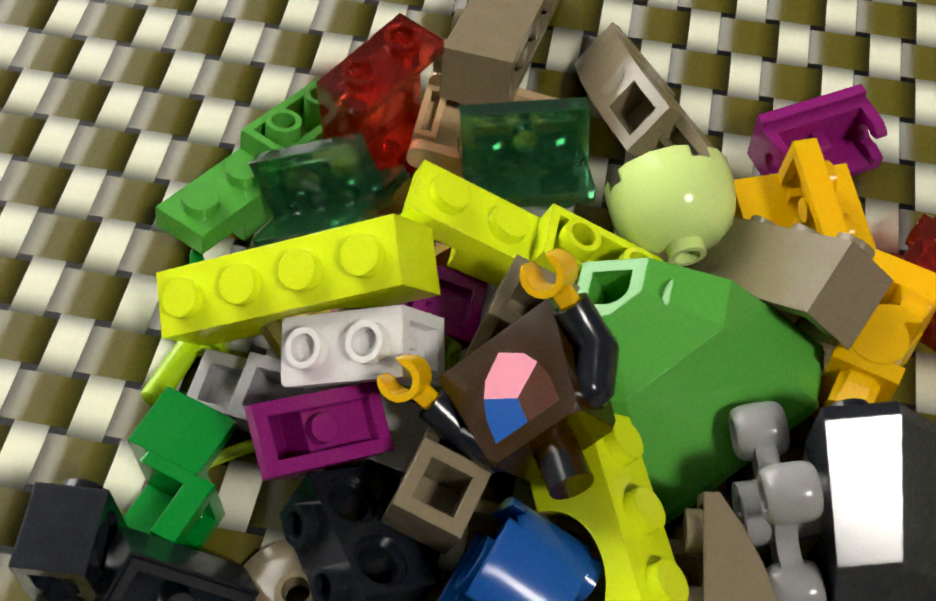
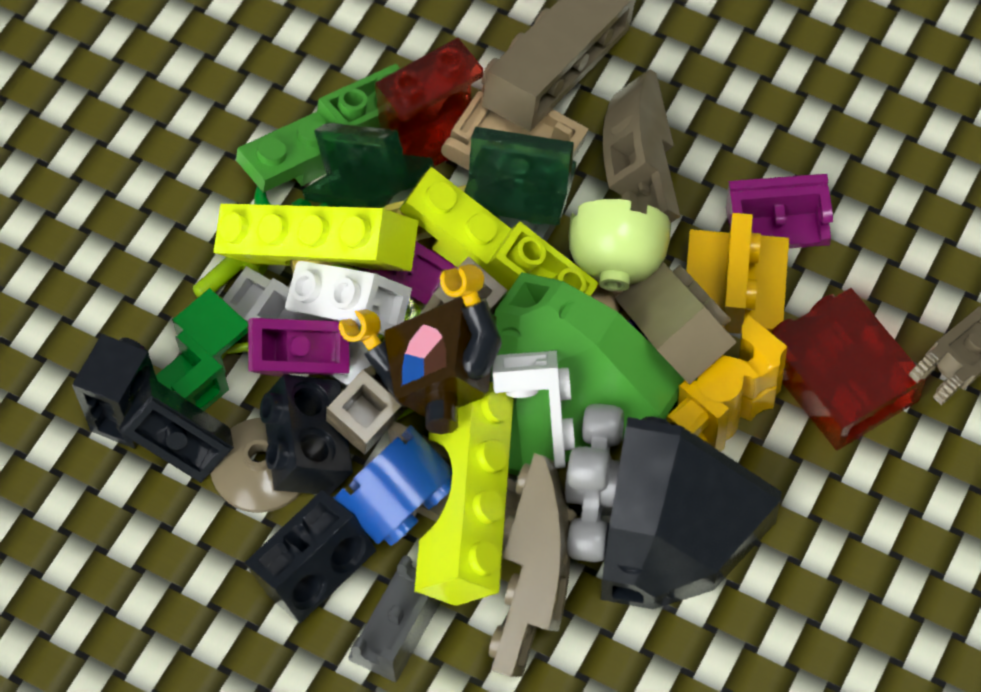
camera: 20 degrees right, 5 degrees up
none -> white bracket [493,351,575,468]

